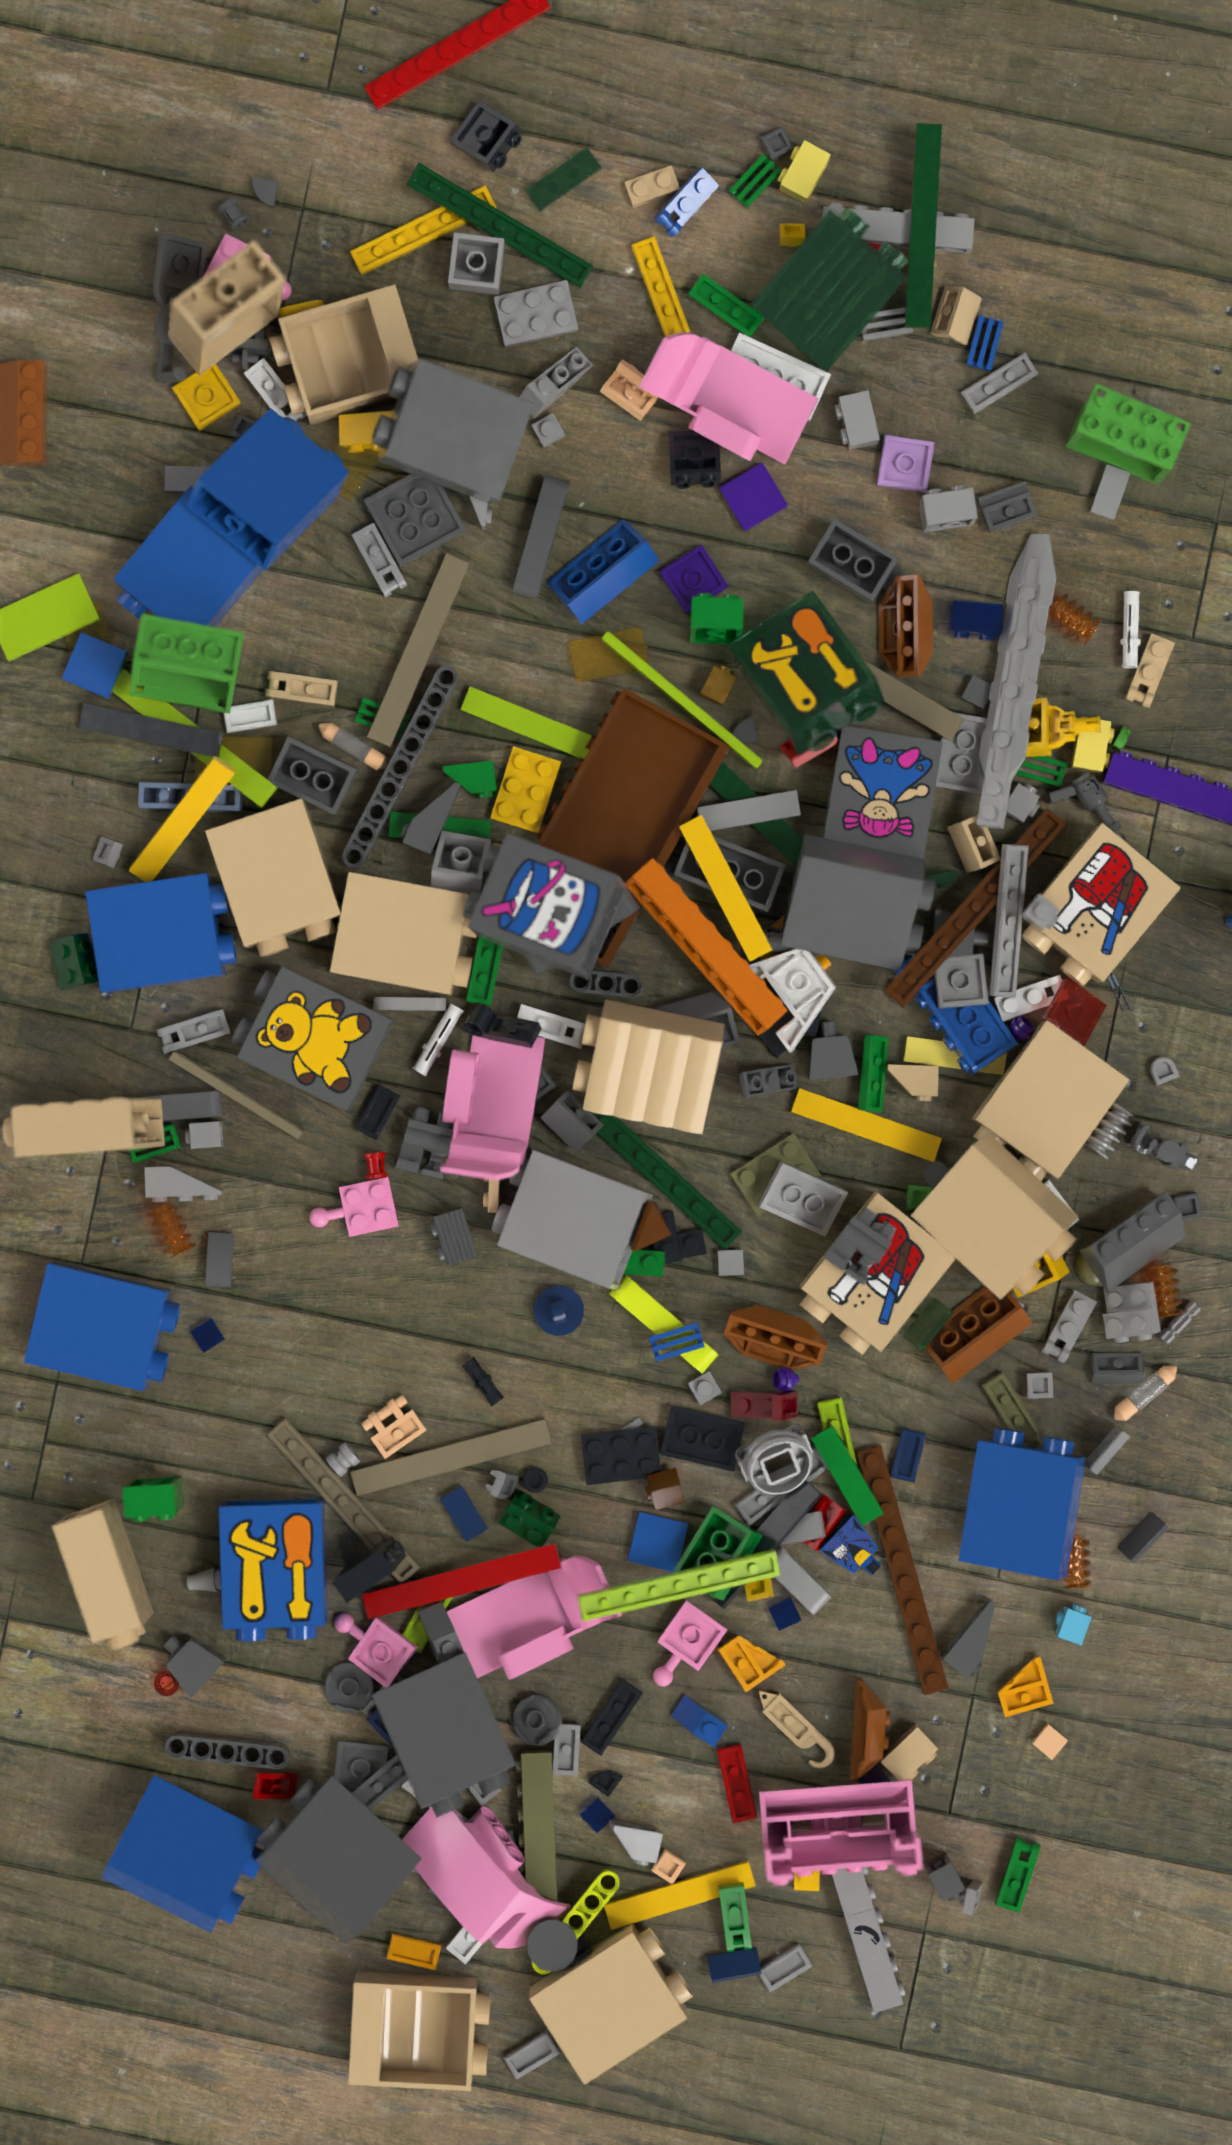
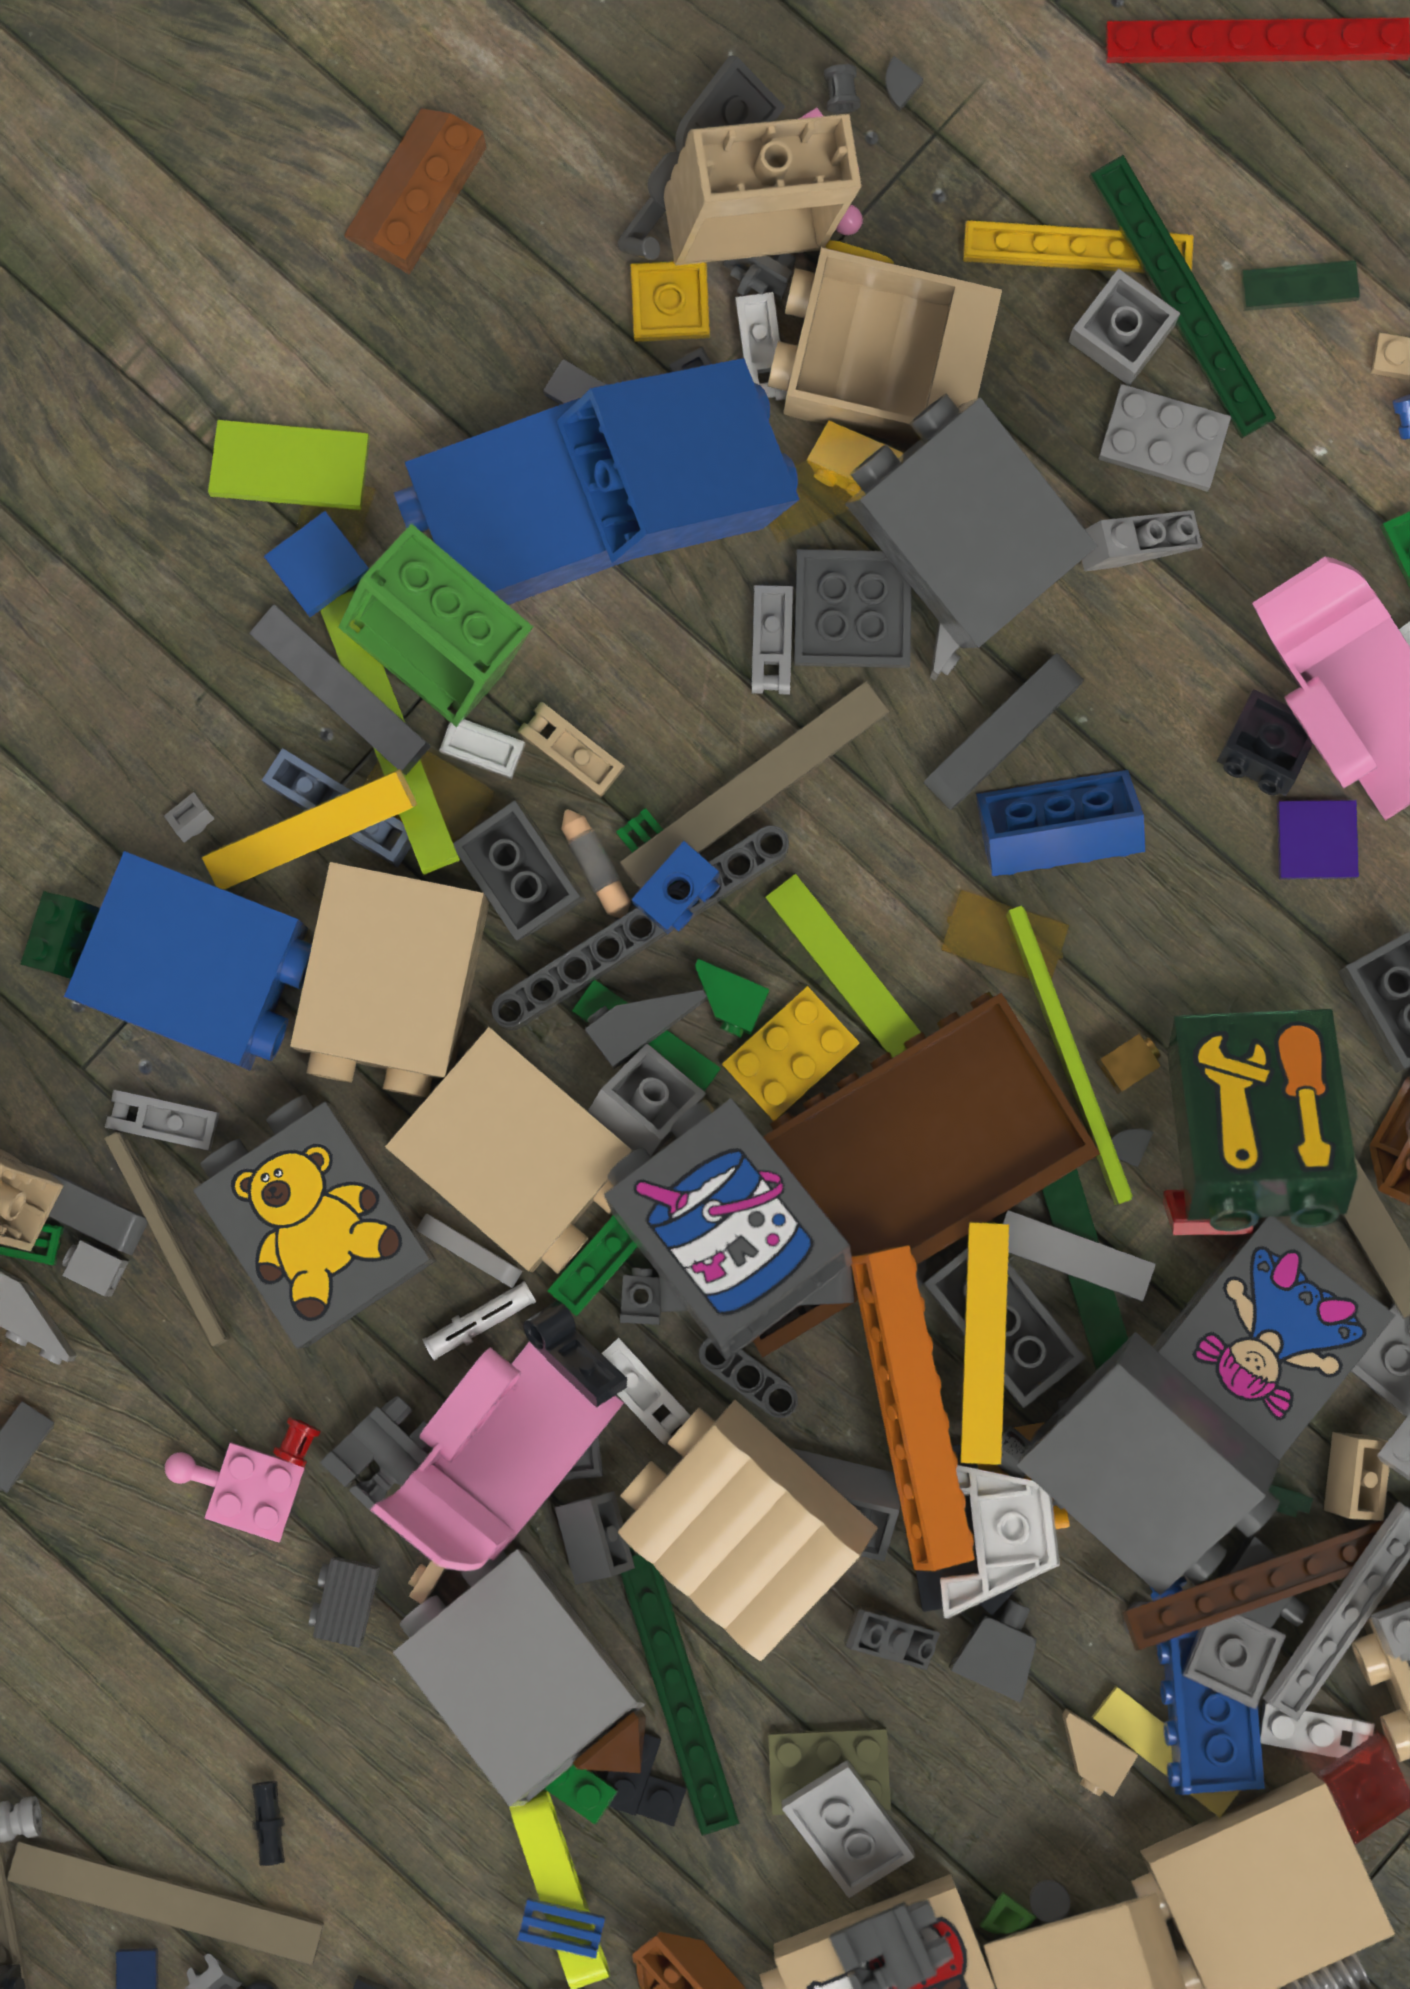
camera: 35 degrees right, 5 degrees down
black tile [355,1084,401,1140] -> none
light nougat plate [361,1395,427,1459] -> none
black plate [450,101,523,173] -> none
light grey plate [531,413,565,449] -> none
dark blue tile [534,1286,584,1336] -> none
light nougat bracket [600,360,659,421] -> none
yellow tile [631,236,690,337] -> none
dark purple tile [659,544,729,615] -> none
green brick [689,593,744,645] -> none
light grey tile [718,1249,744,1276] -> none
yellow tile [791,1088,942,1162] -> none
green plate [858,1035,889,1112] -> none
dark purple plate [1009,1015,1035,1041] -> none
none -> dark grey brick [620,1268,661,1325]
none -> blue brick [632,841,720,934]

